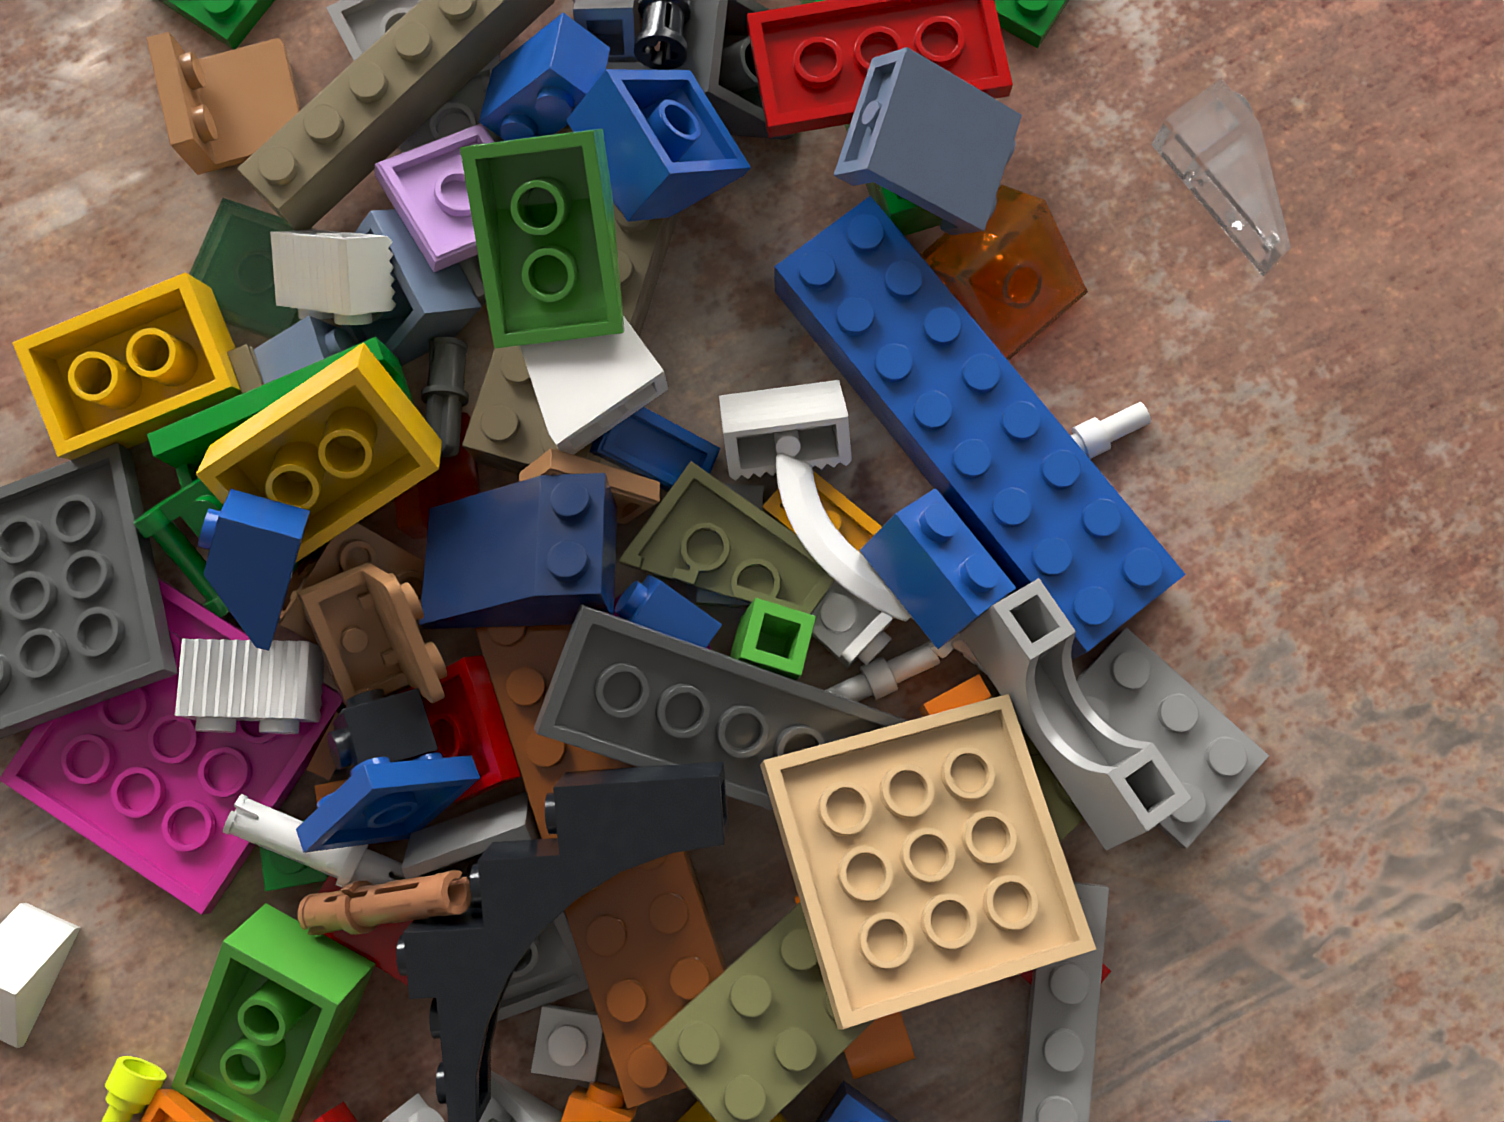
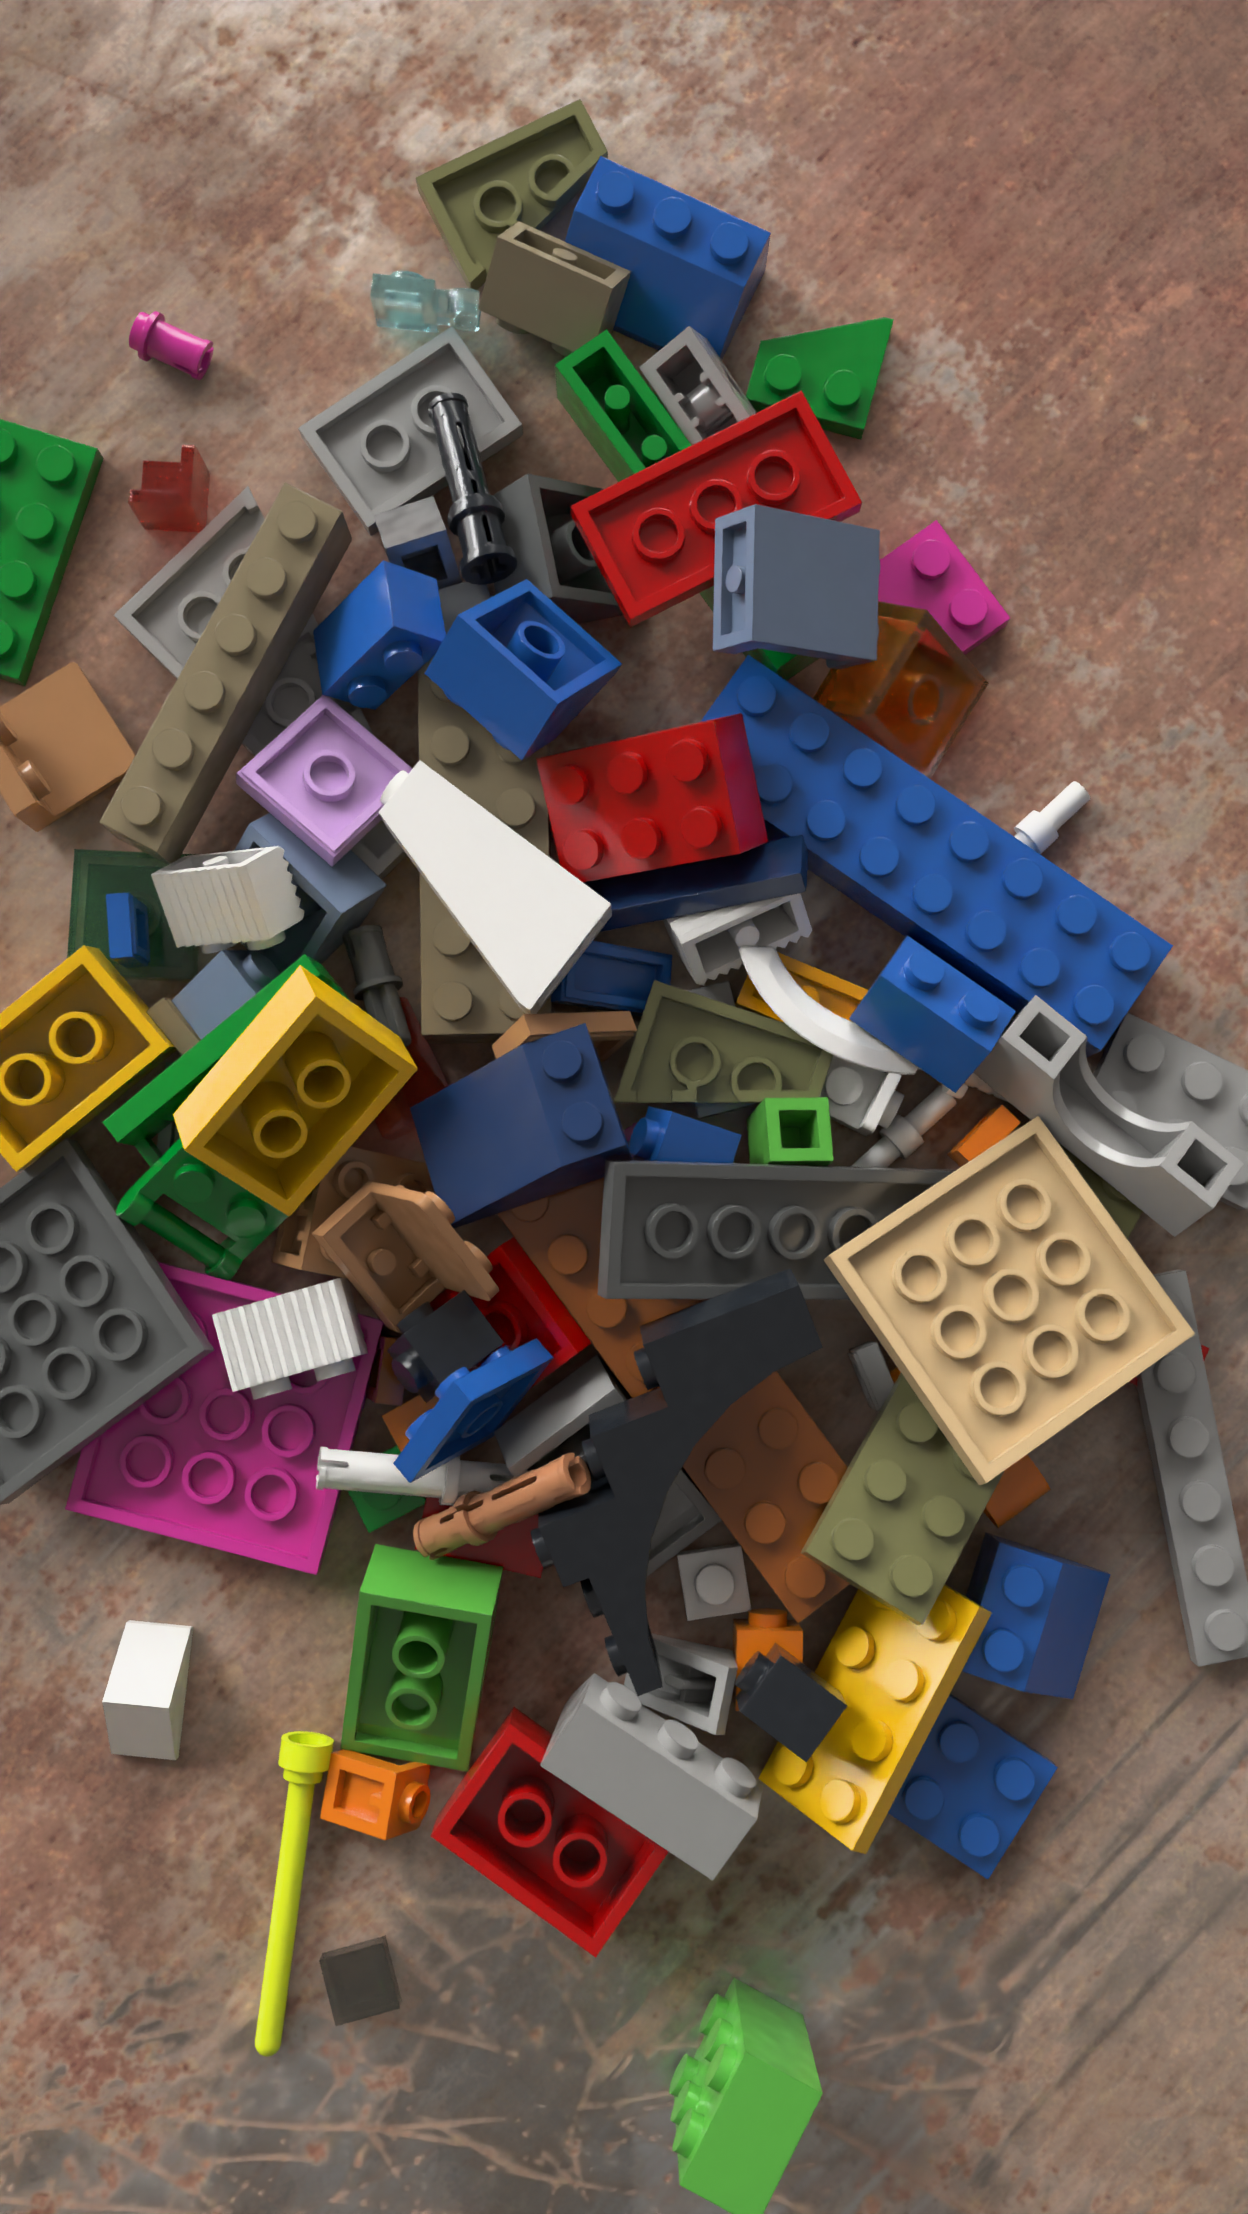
camera: 25 degrees left, 5 degrees up
blue slope [198,489,310,651] -> none
bright green slope [460,128,624,349] -> none
clear slope [1151,78,1291,276] -> none
none -> blue tile [106,892,151,968]
none -> red brick [536,713,768,882]
none -> dark blue tile [583,835,808,932]
none -> light grey tile [847,1341,894,1411]
none -> dark pink wing [878,520,1010,661]

